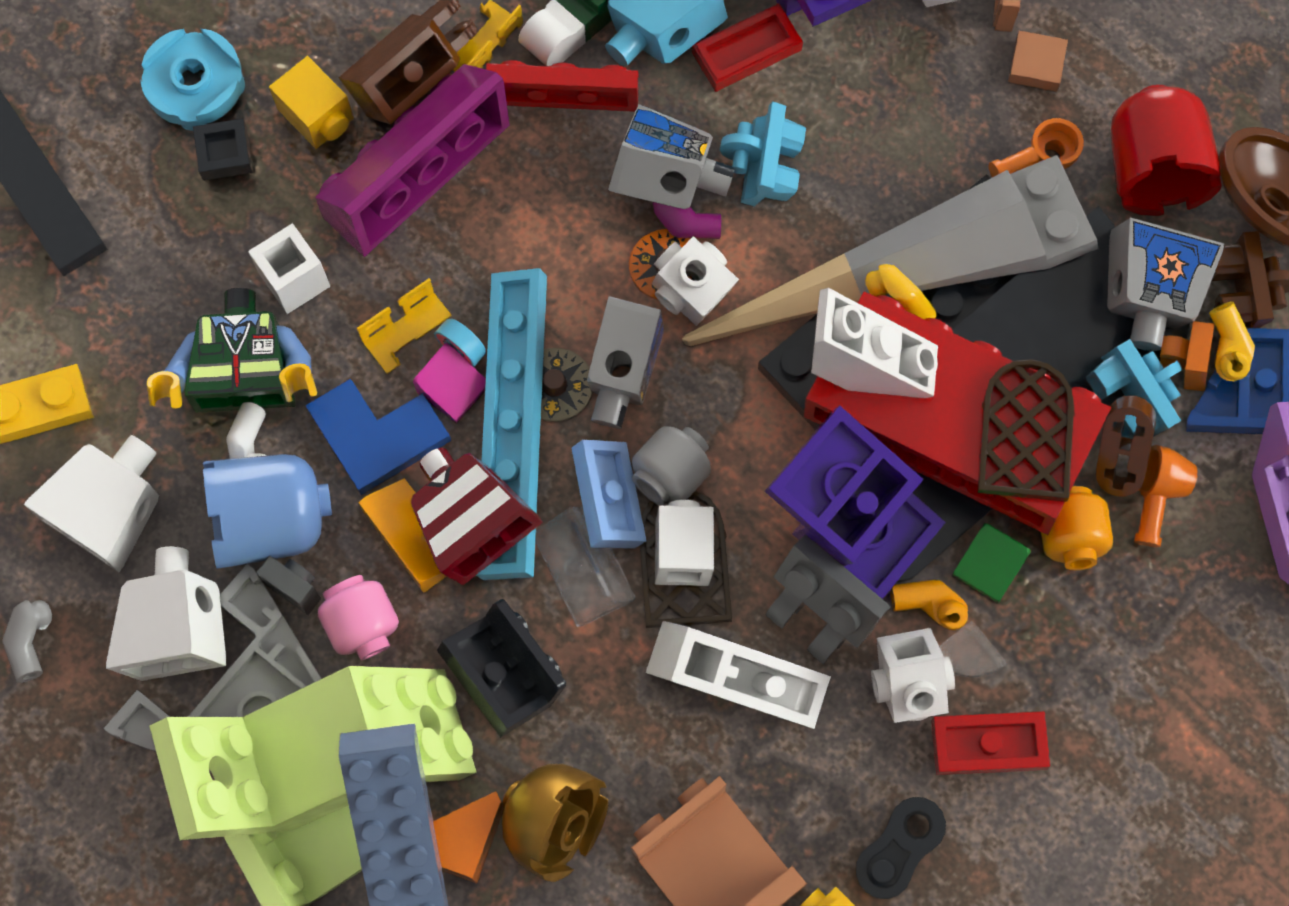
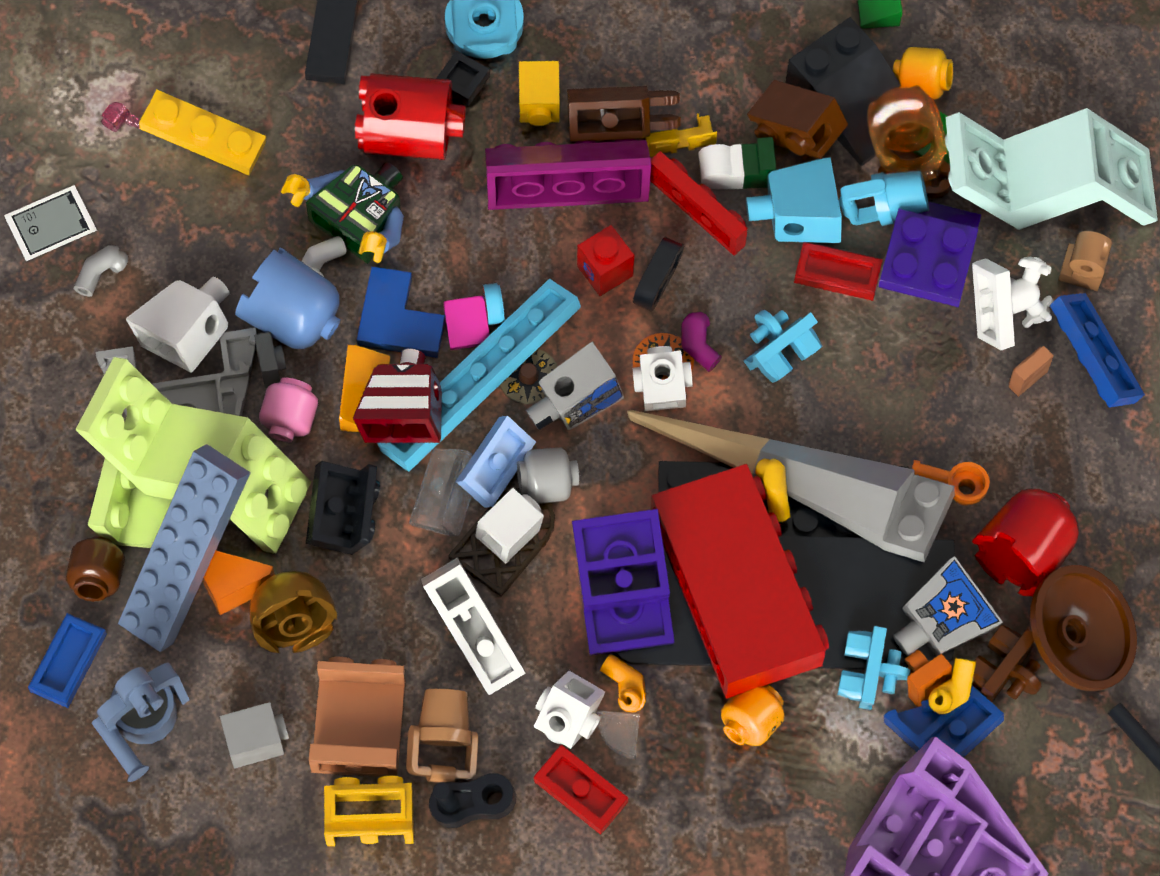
camera: 40 degrees right, 5 degrees down
white torso [24,435,159,572] -> none
white brick [248,223,330,314] -> none
yellow piece [357,278,452,374] -> none
light grey torso [608,104,736,209] -> none
dark grey plate [765,534,891,665] -> none
white slope [811,288,938,398] -> none
green slope [952,523,1031,603] -> none
dark brown window [977,359,1075,502] -> none
nougat tile [1008,30,1068,92] -> none
reddish brown beam [1096,396,1156,497] -> none
orange bar [1134,445,1198,547] -> none
none -> red cylinder [355,73,466,160]
none -> medium nougat piece [406,689,478,783]
none -> red brick [577,225,634,296]
none -> black beam [633,237,684,311]

